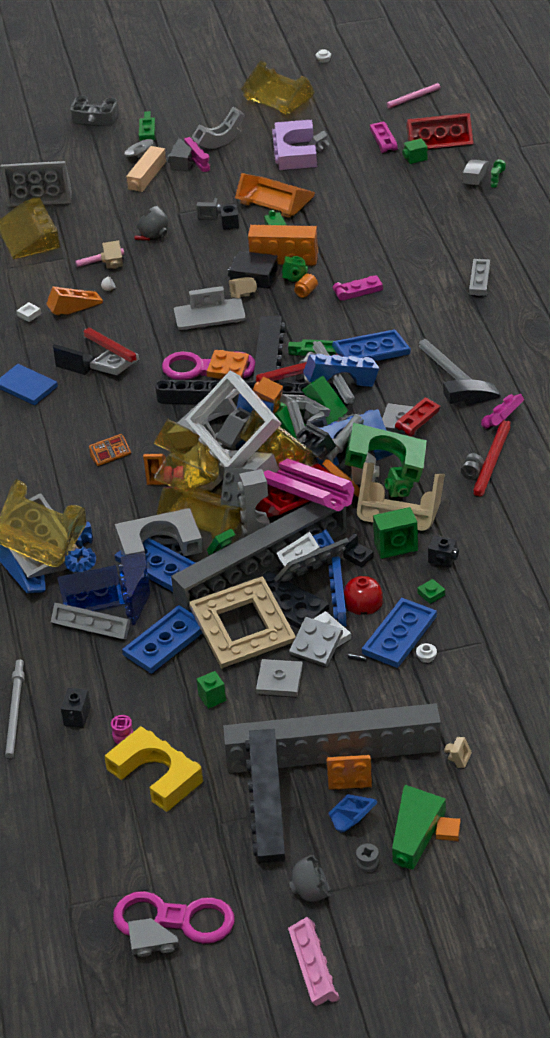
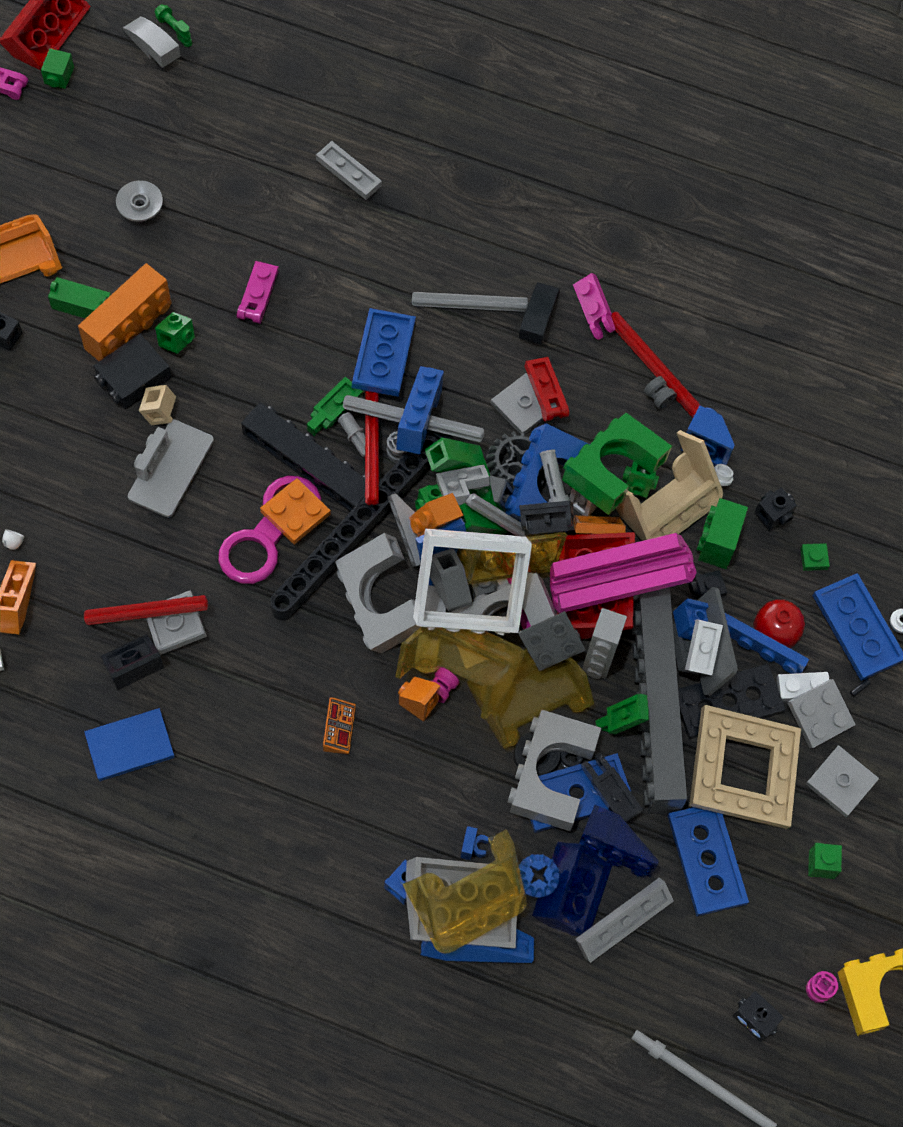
camera: 65 degrees left, 25 degrees up
orange brick [294,274,318,297] -> none
none -> light grey dish [116,181,163,222]
none -> black hinge [581,753,643,826]
none -> blue slope [681,406,735,466]
none -> white plate [714,464,733,486]

